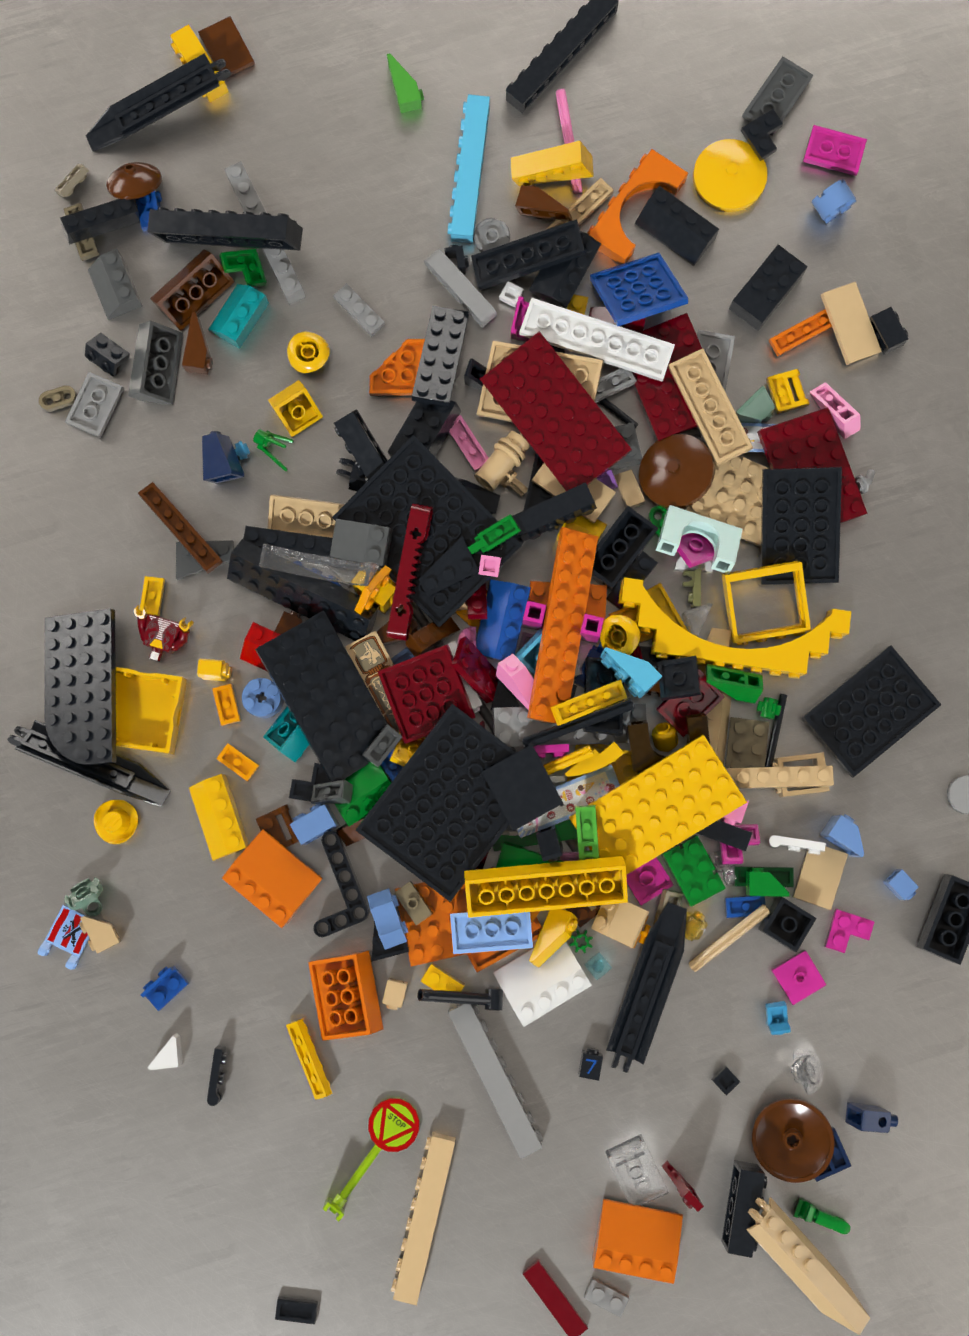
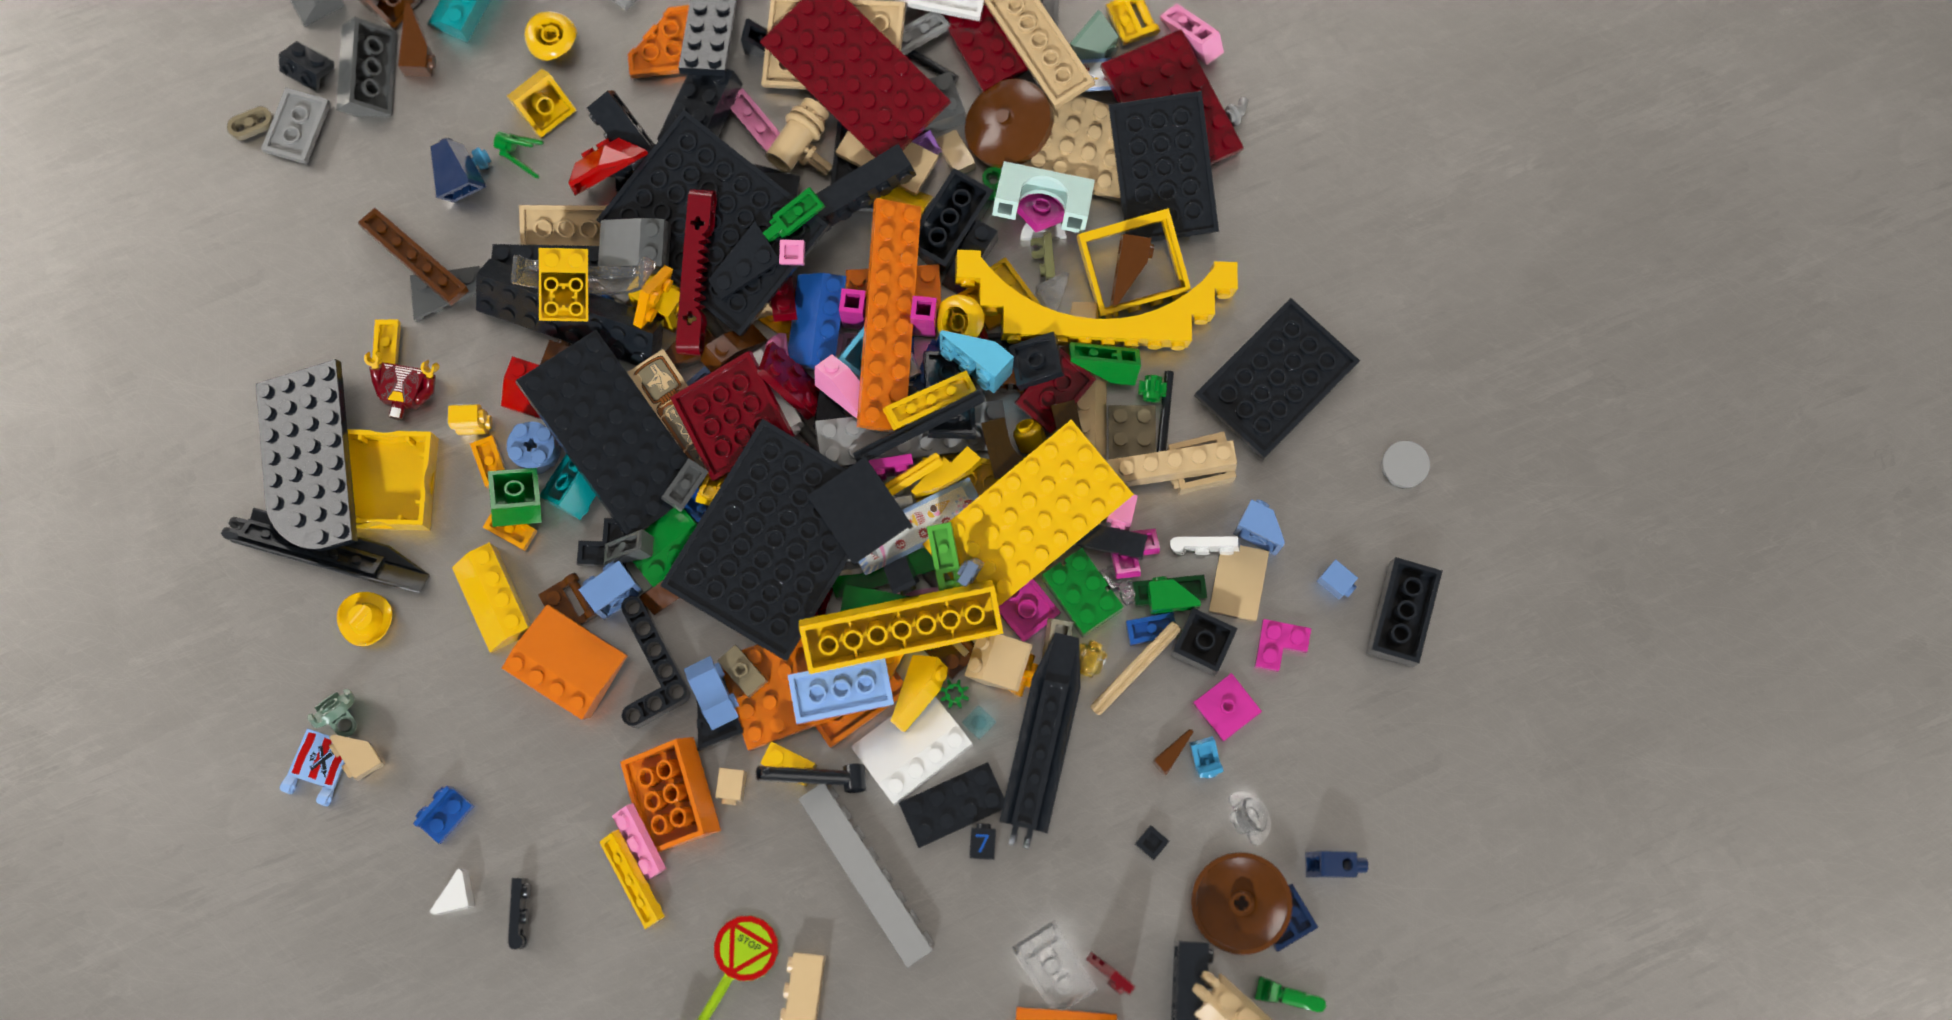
camera: 10 degrees left, 5 degrees down
none -> green brick [488,468,542,527]
none -> yellow slope [539,248,588,322]
none -> red wedge [568,138,648,196]
none -> bright pink plate [612,803,666,881]
none -> black plate [899,762,1005,848]
none -> sand blue plate [957,558,985,587]
none -> reddish brown slope [1110,234,1154,307]
none -> reddish brown slope [1152,729,1194,776]

